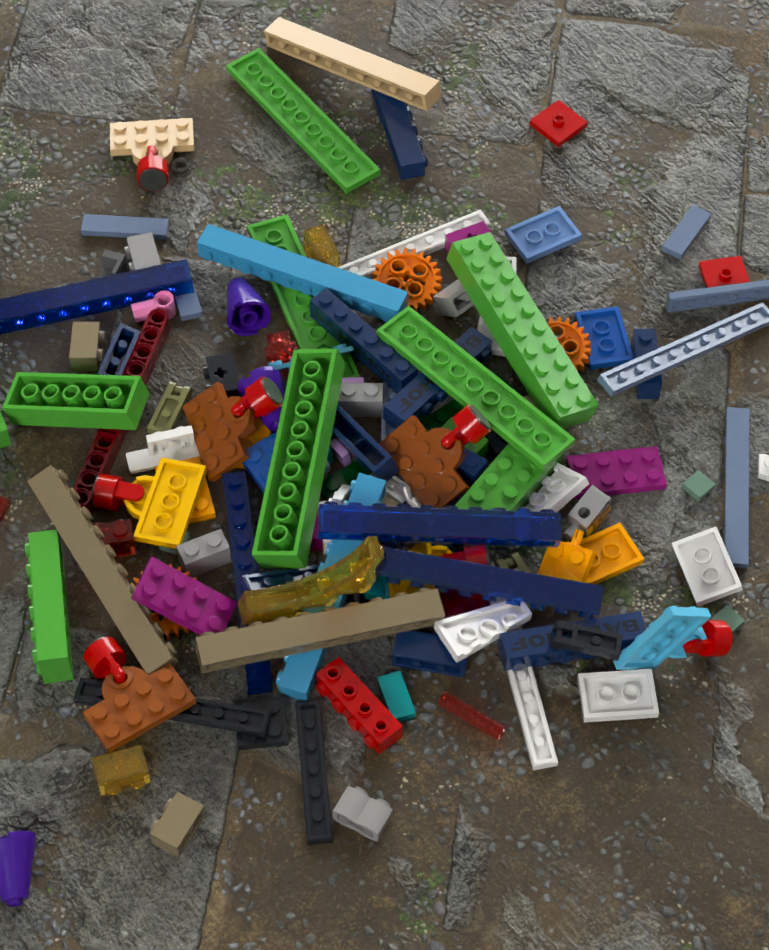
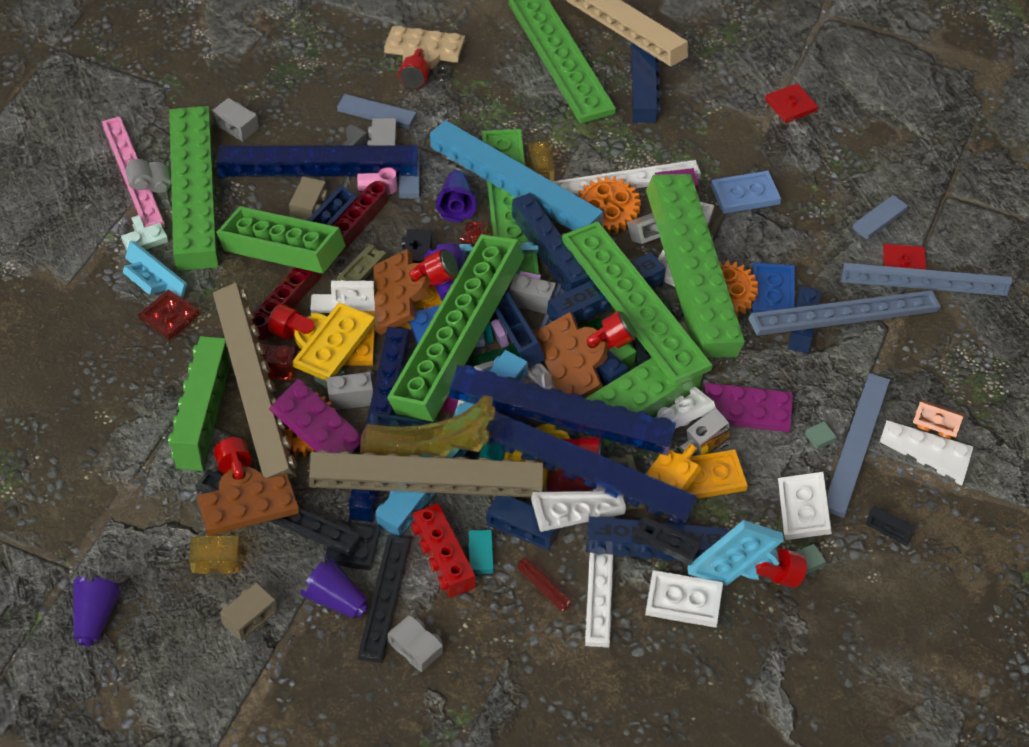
camera: 15 degrees right, 5 degrees down
none -> dark purple cone [300,557,369,619]

